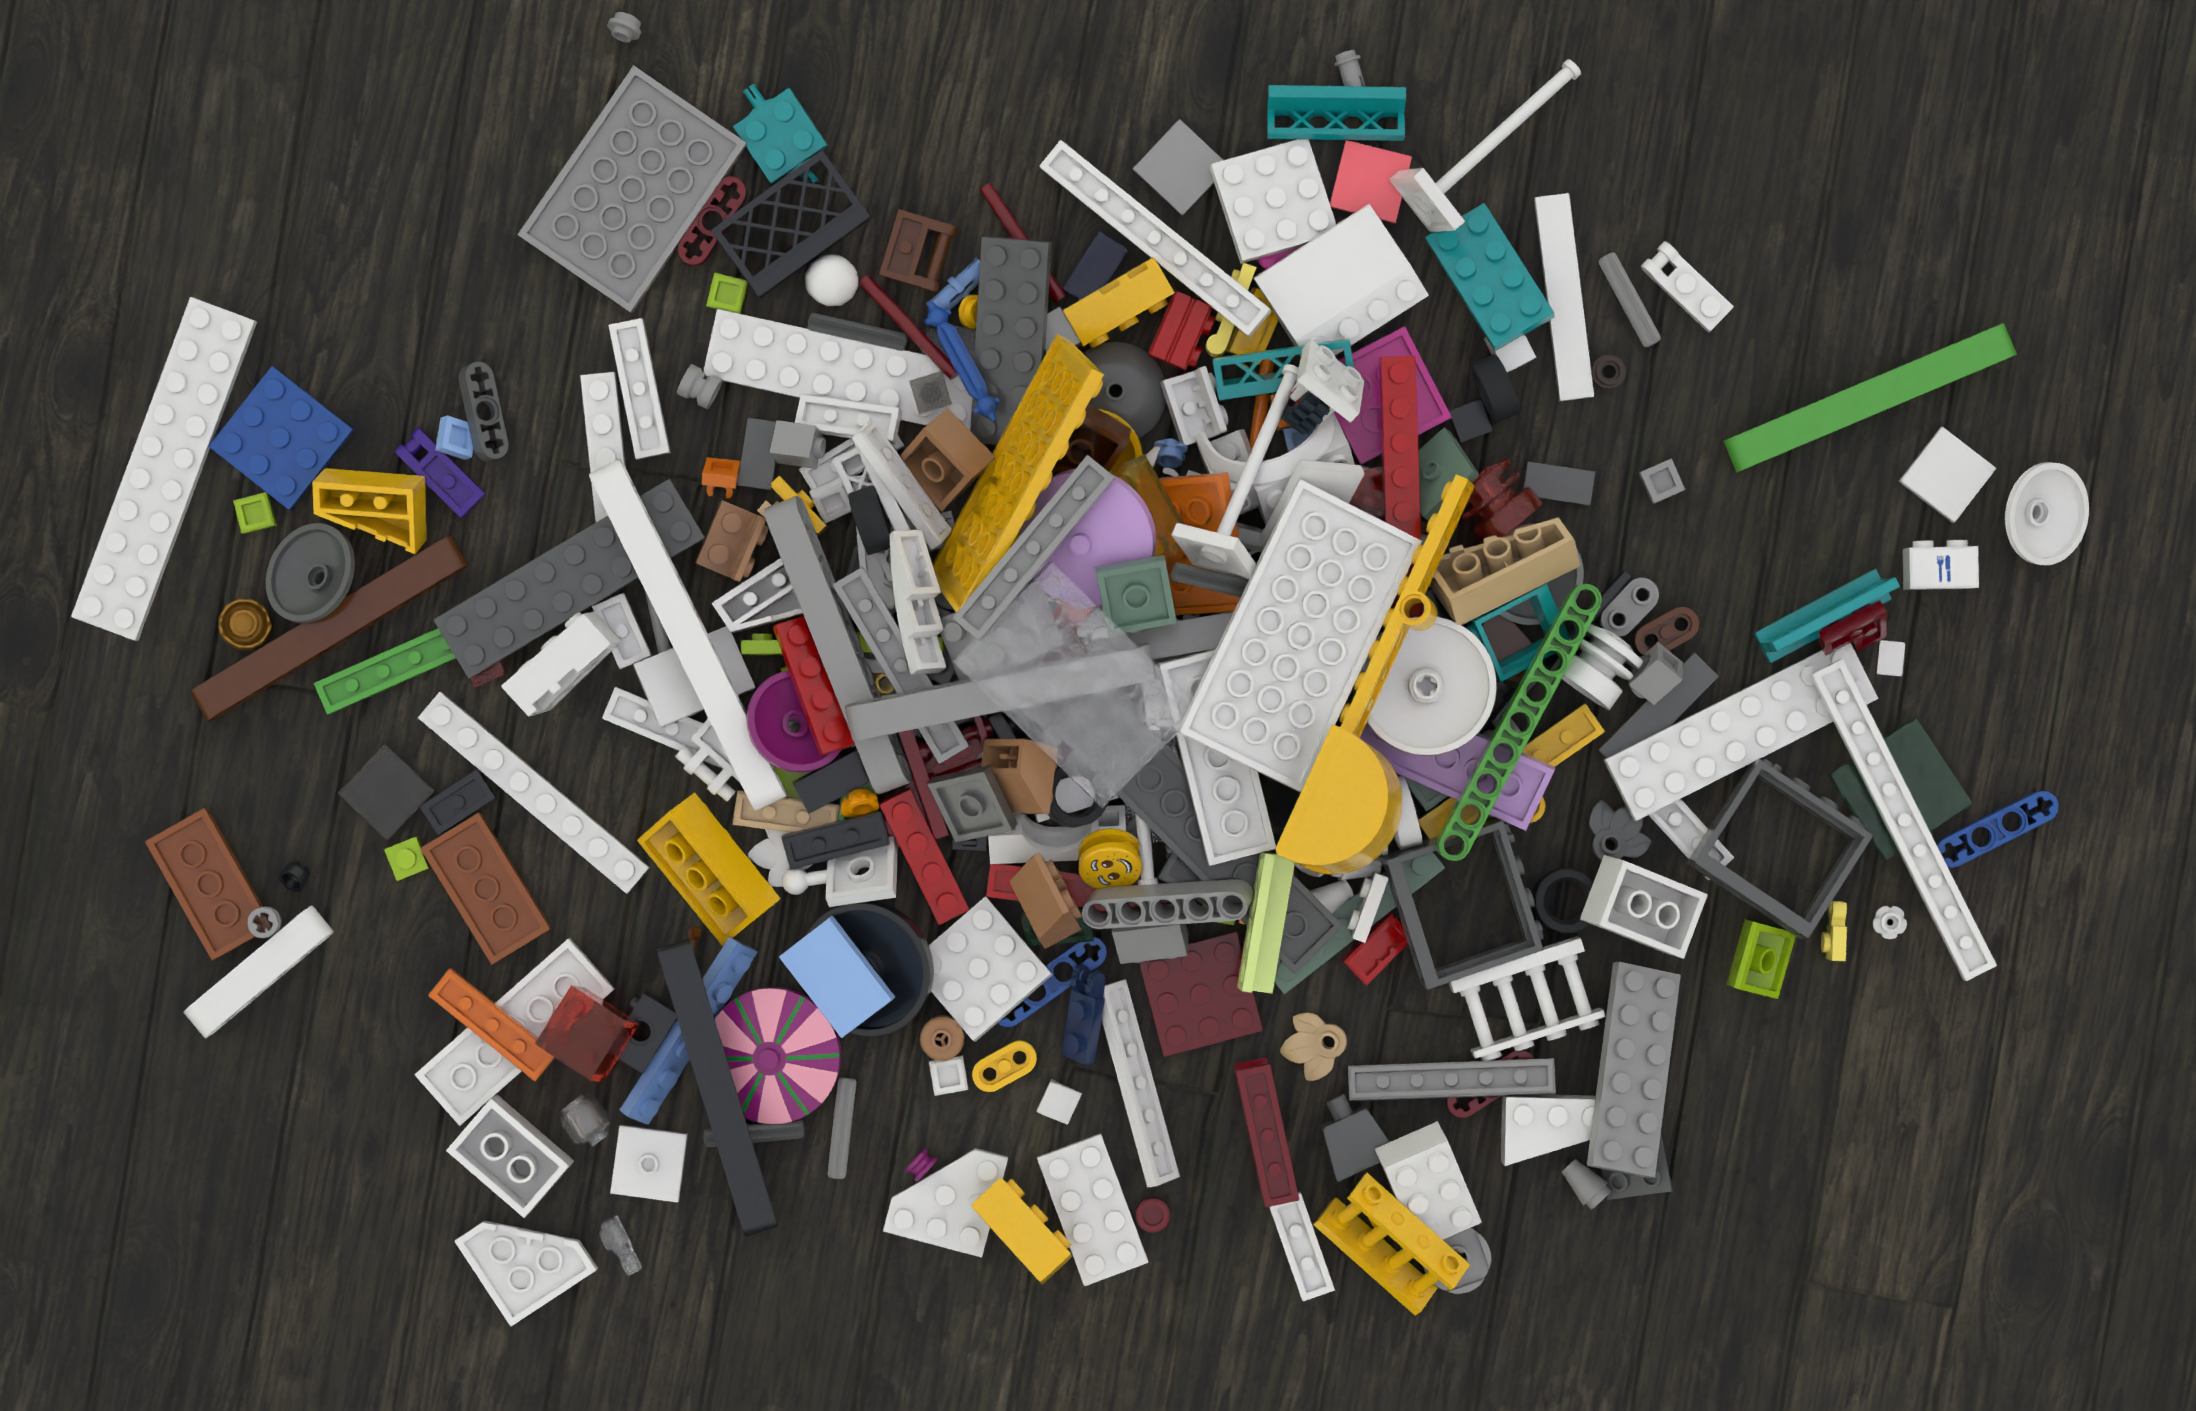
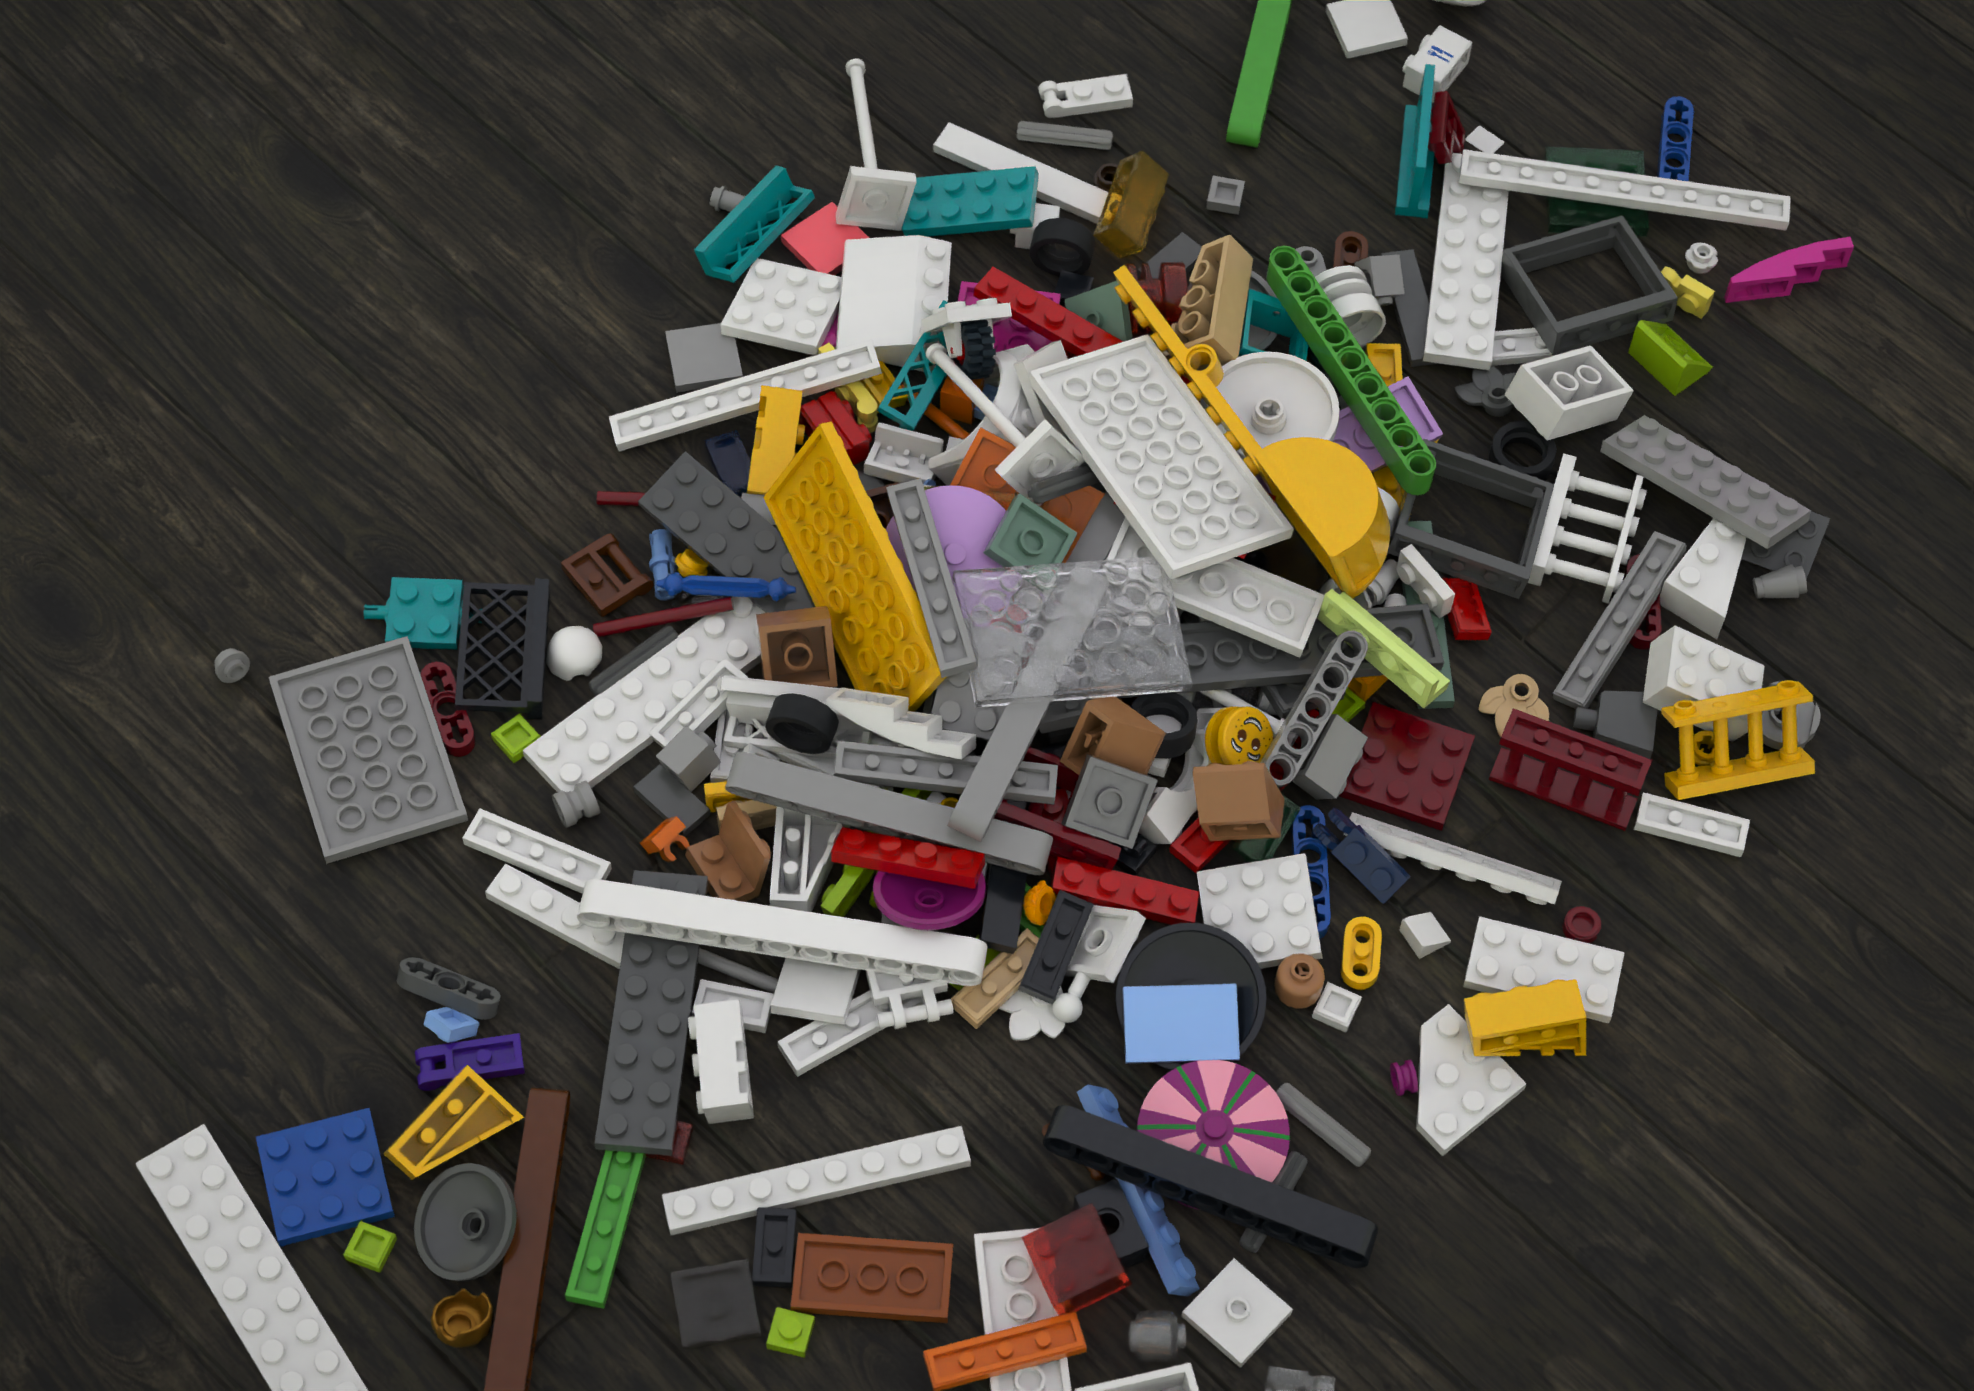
camera: 55 degrees left, 30 degrees down
yellow slope [637,792,781,946] -> none
clear smoke plate [909,371,952,415] -> none
none -> clear yellow brick [1093,150,1169,259]
none -> dark pink slope [1724,237,1854,303]

